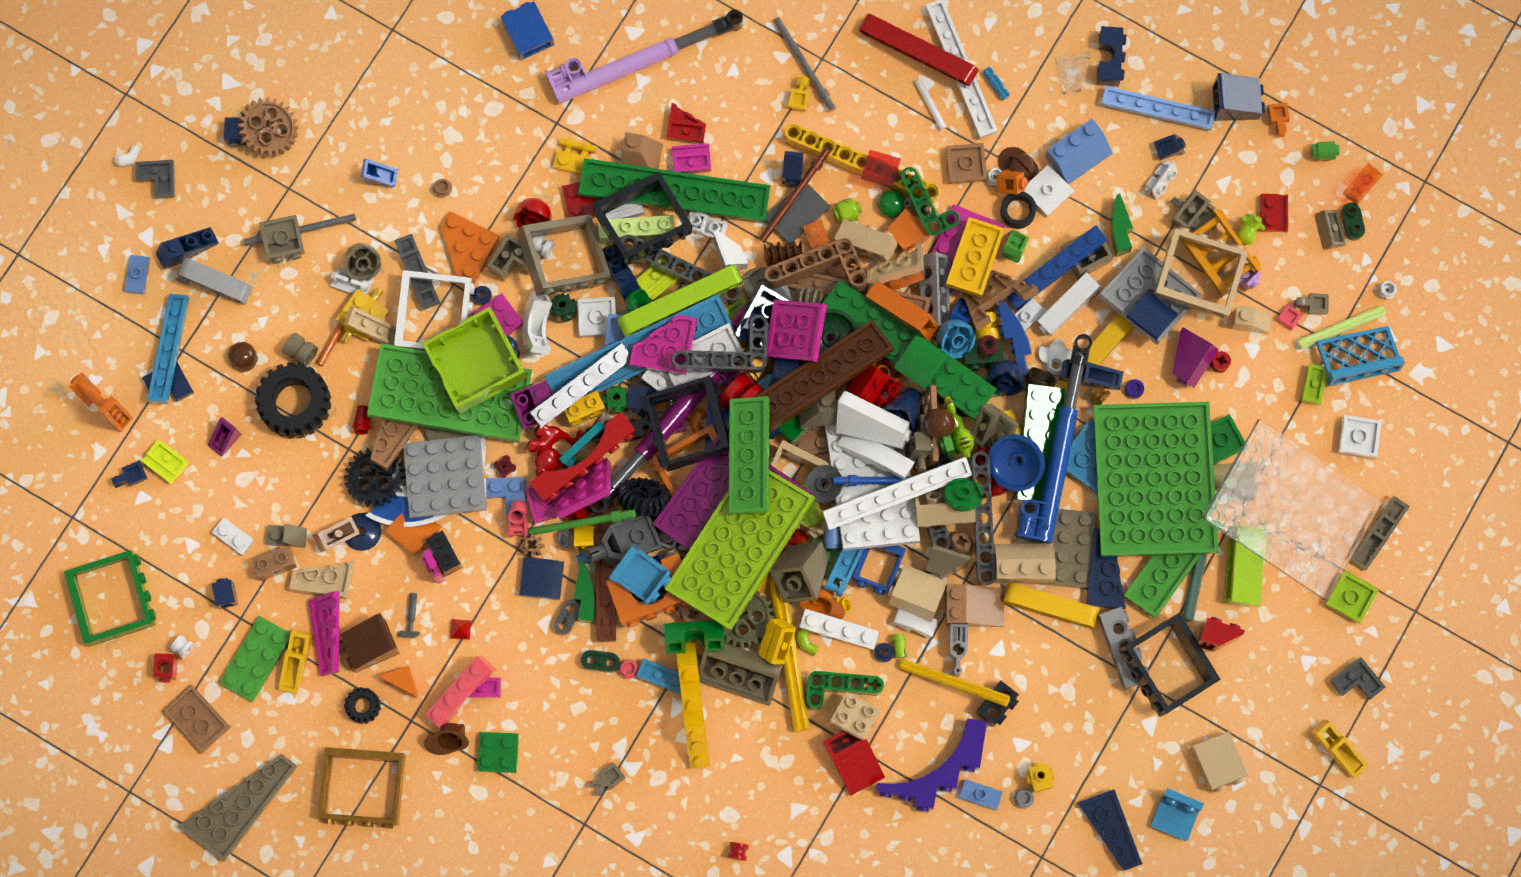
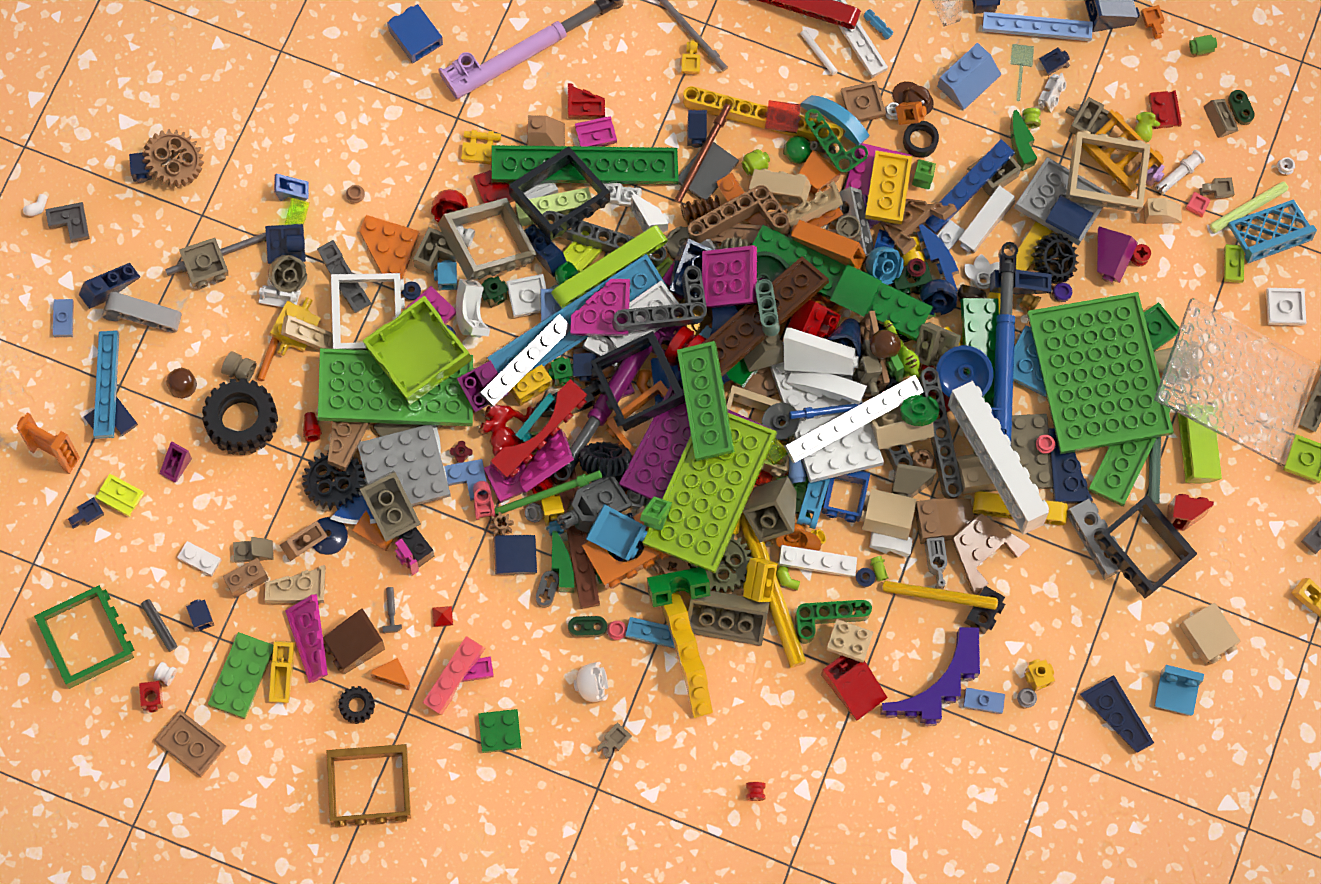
camera: 15 degrees left, 5 degrees down
dark tan wing [177,754,298,862] -> none
reddish brown piece [424,723,469,755] -> none
white plate [1023,164,1074,217] -> none
clear orange piece [1343,163,1383,205] -> none
none -> dark grey axle [141,599,178,652]
none -> dark blue plate [265,224,306,264]
none -> clear neon green slope [284,198,310,225]
none -> dark tan slope [359,470,421,542]
none -> dark azure brick [434,260,457,291]
none -> white cylinder [574,662,608,702]
none -> bright green slope [640,497,672,530]
none -> sand green beam [756,279,780,336]
none -> dark azure slope [800,95,869,145]
none -> dark tan wheel [836,215,862,242]
none -> white brick [948,381,1049,535]
none -> wing [951,514,1031,595]
none -> clear light blue piece [1010,44,1034,102]
none -> lime wheel [1022,108,1041,129]
none -> black gear [1030,233,1079,284]
none -> coral plate [1036,435,1055,454]
none -> white pin [1155,149,1206,195]

